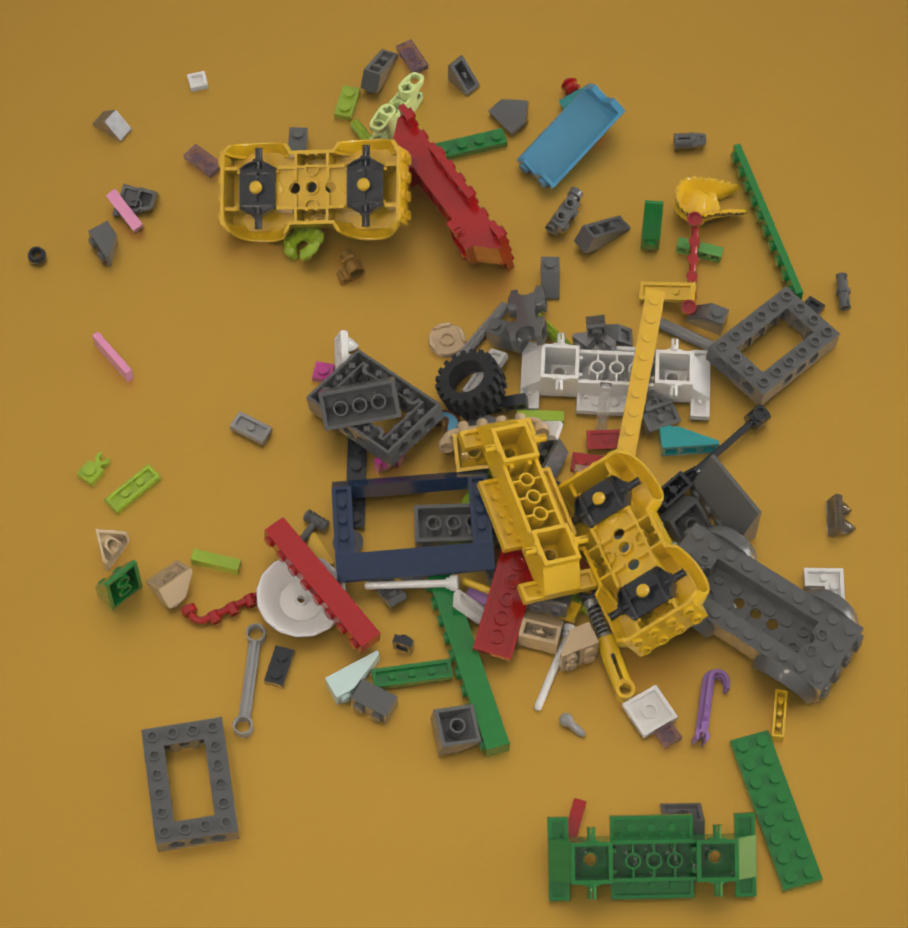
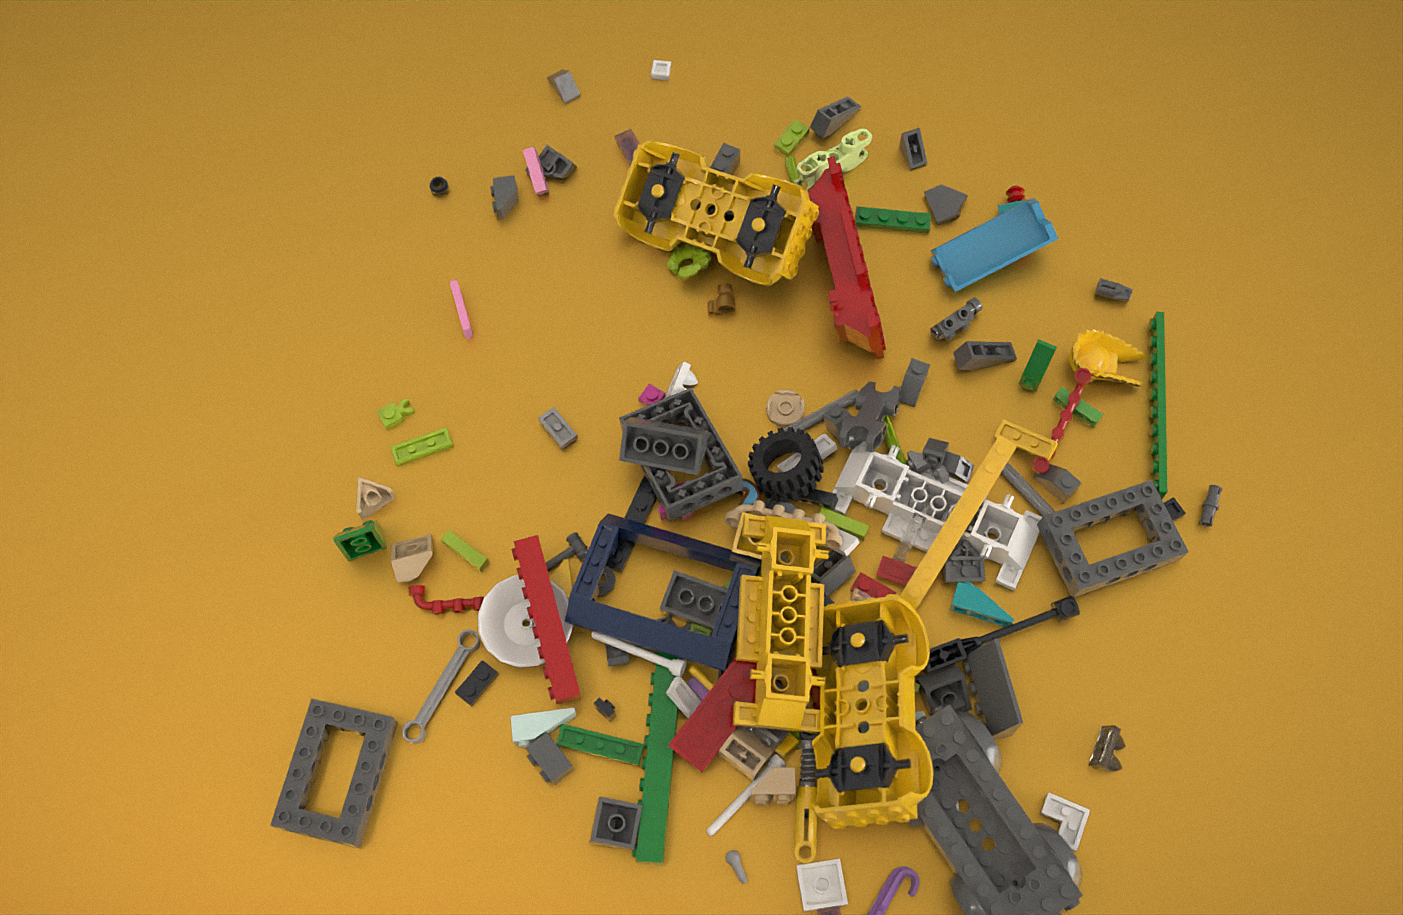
camera: 25 degrees right, 5 degrees up
plate [396,39,428,73] -> none

